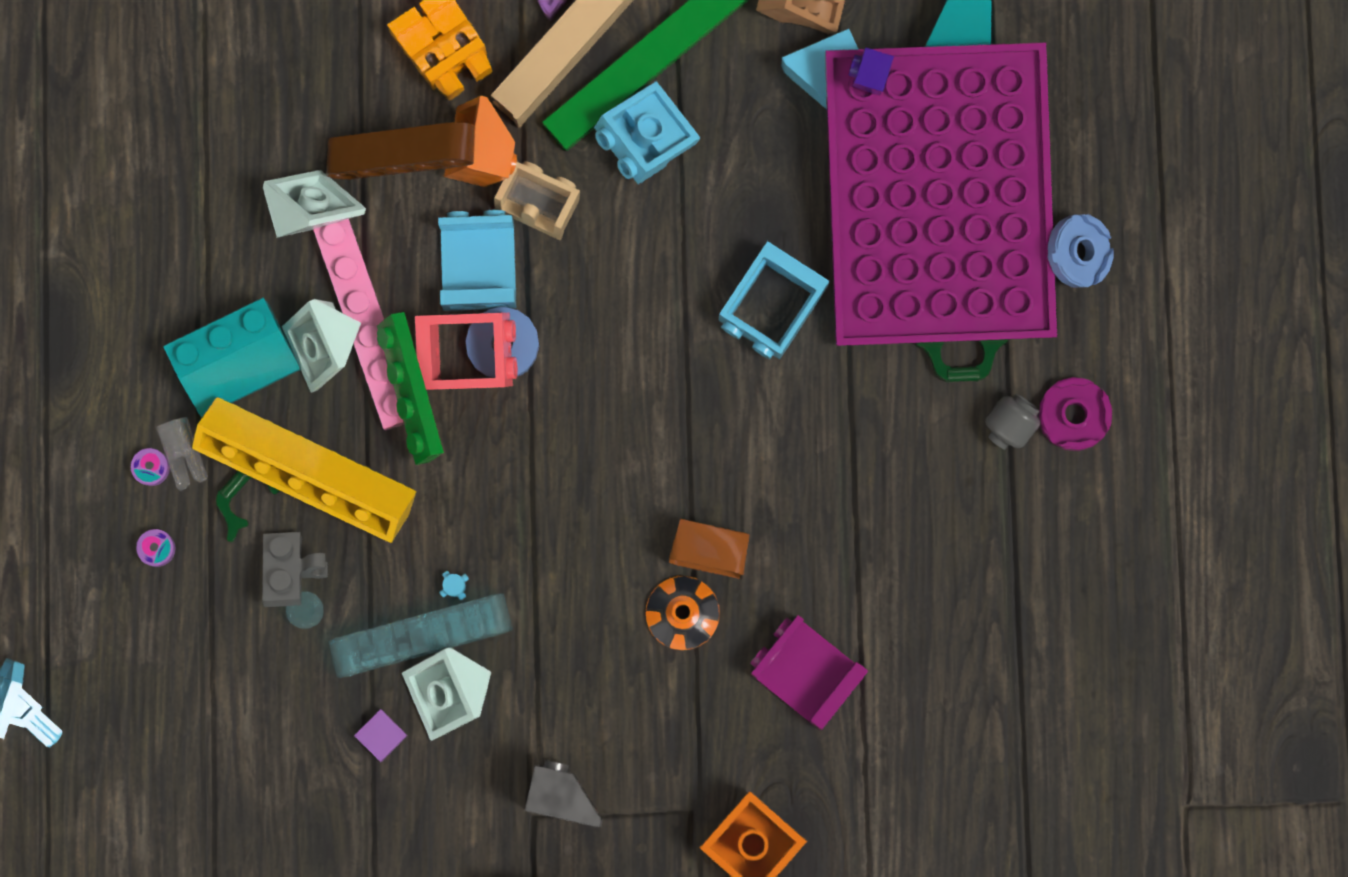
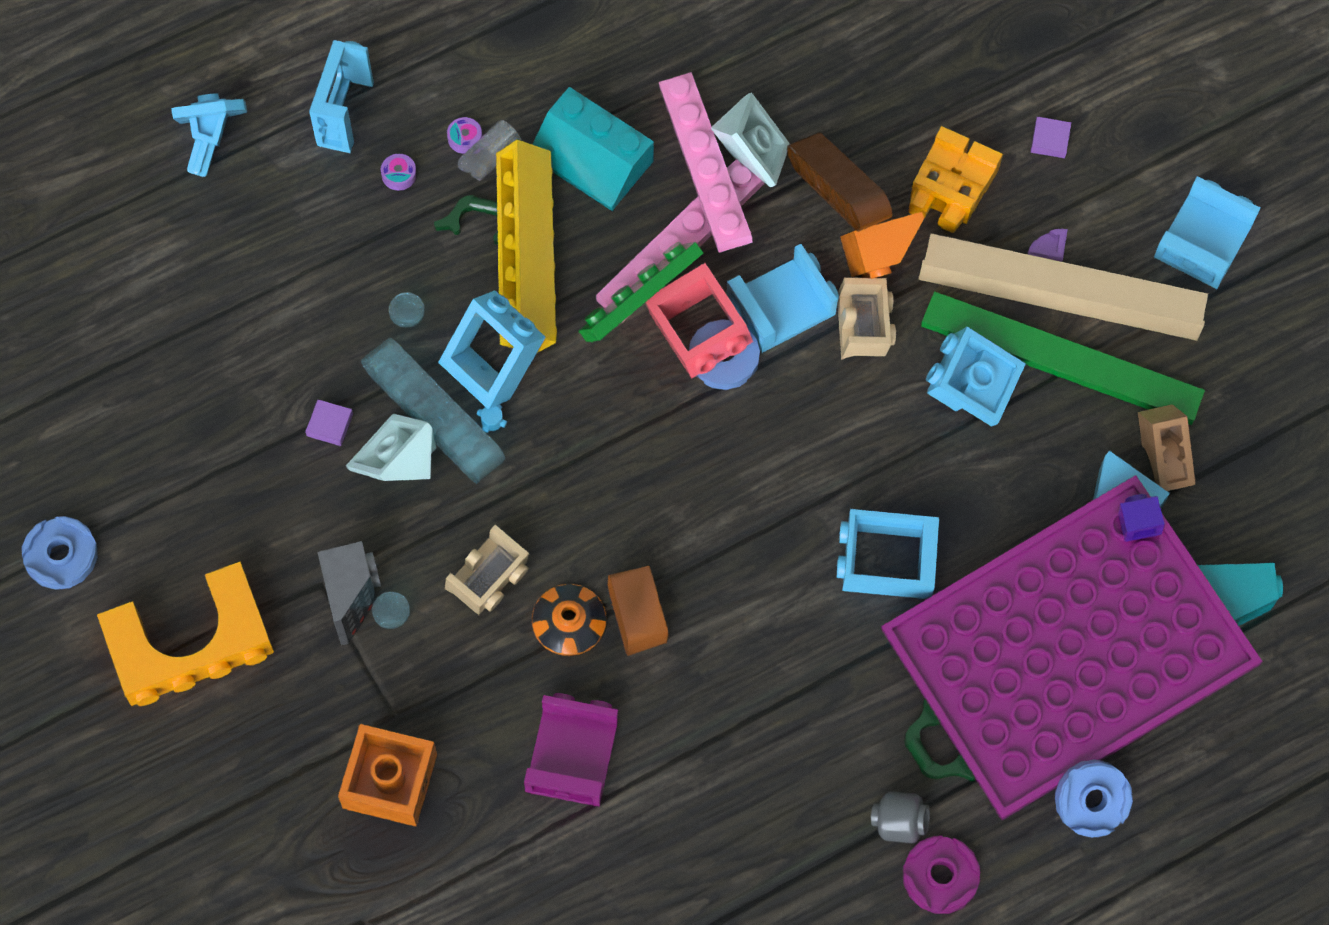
camera: 60 degrees right, 15 degrees down
dark grey plate [262,532,328,607] -> none
light aqua slope [282,299,361,393] -> none
none -> medium azure window [309,40,374,153]
none -> clear light blue plate [372,592,410,629]
none -> medium azure window [438,290,546,409]
none -> tan window [445,525,529,615]
none -> bright pink plate [659,72,752,253]

